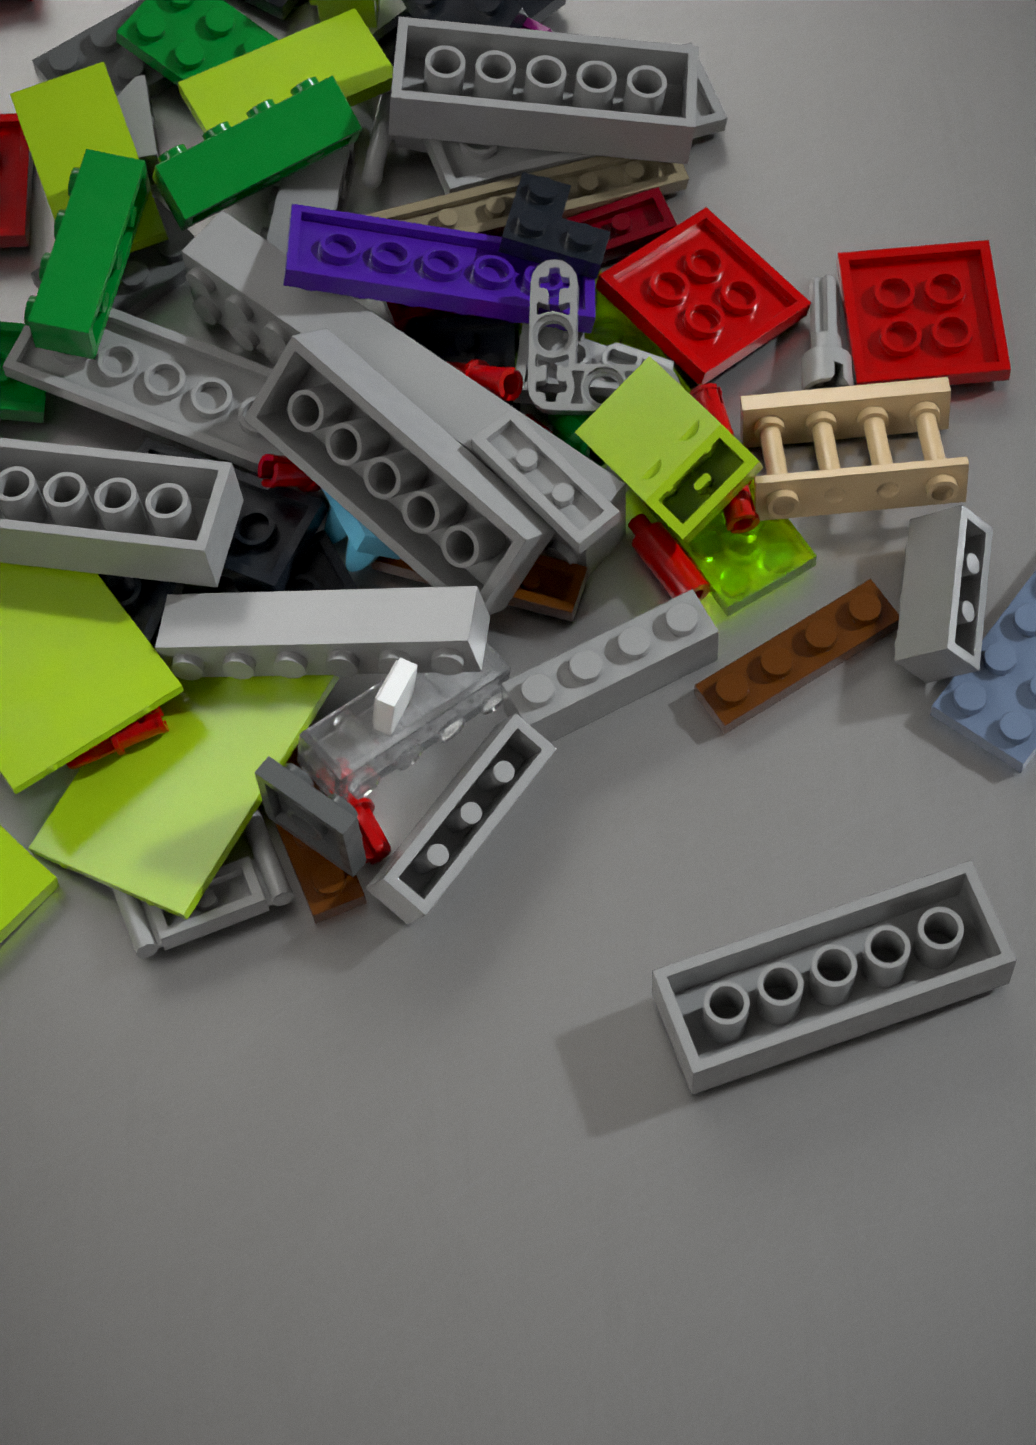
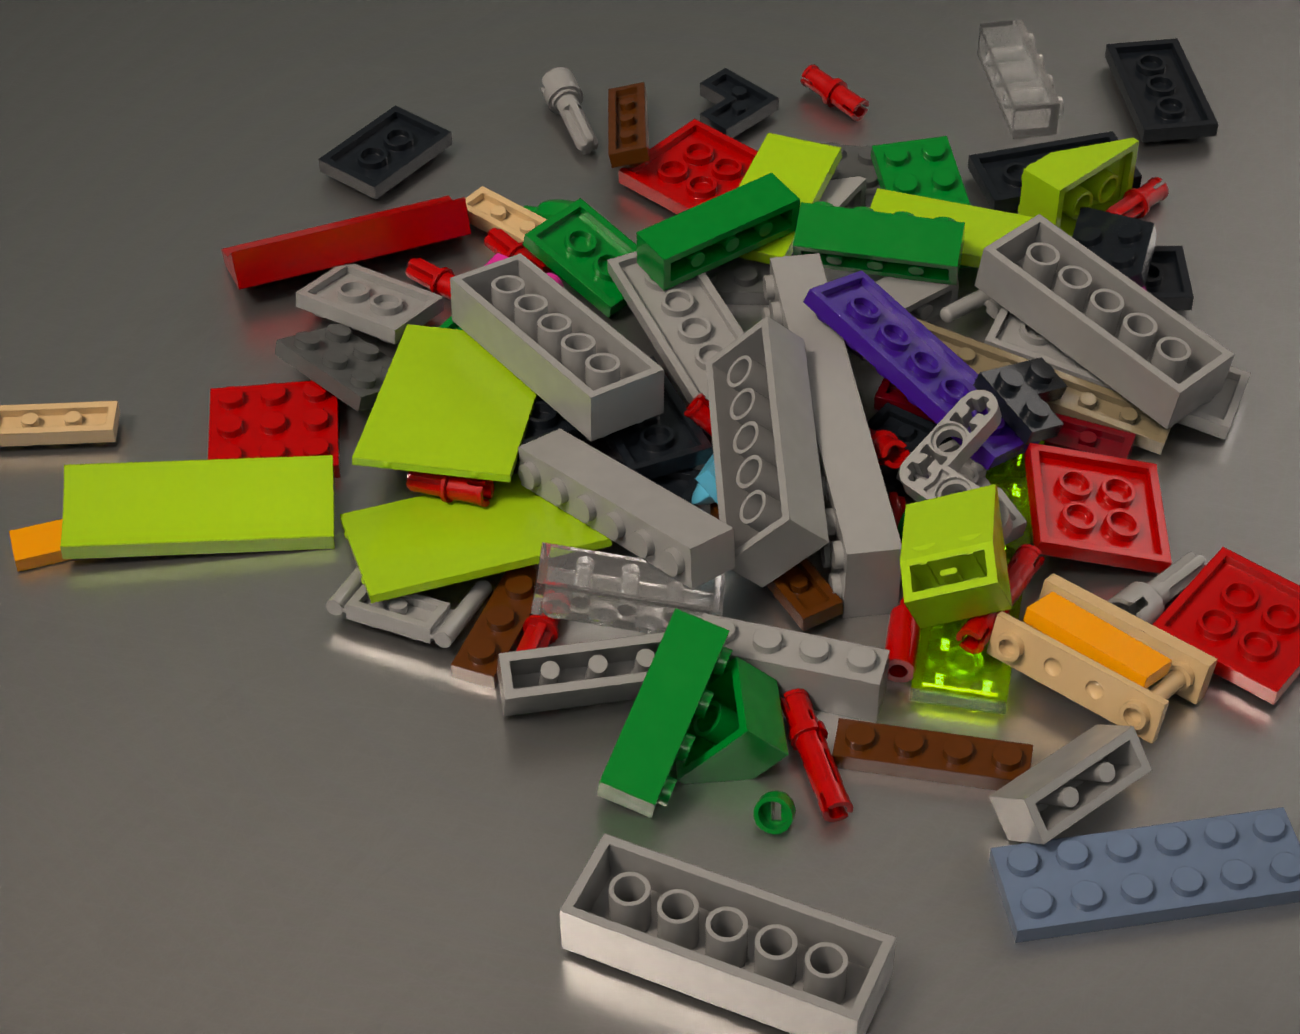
camera: 40 degrees right, 20 degrees down
dark grey plate [254,756,367,877] -> none
white tile [372,657,418,736] -> none
light grey plate [471,407,620,554] -> none
none -> green brick [597,608,733,818]
none -> green slope [675,656,789,784]
none -> green hinge [753,790,796,834]
none -> red pin [780,688,853,822]
none -> light orange tile [1023,591,1172,689]

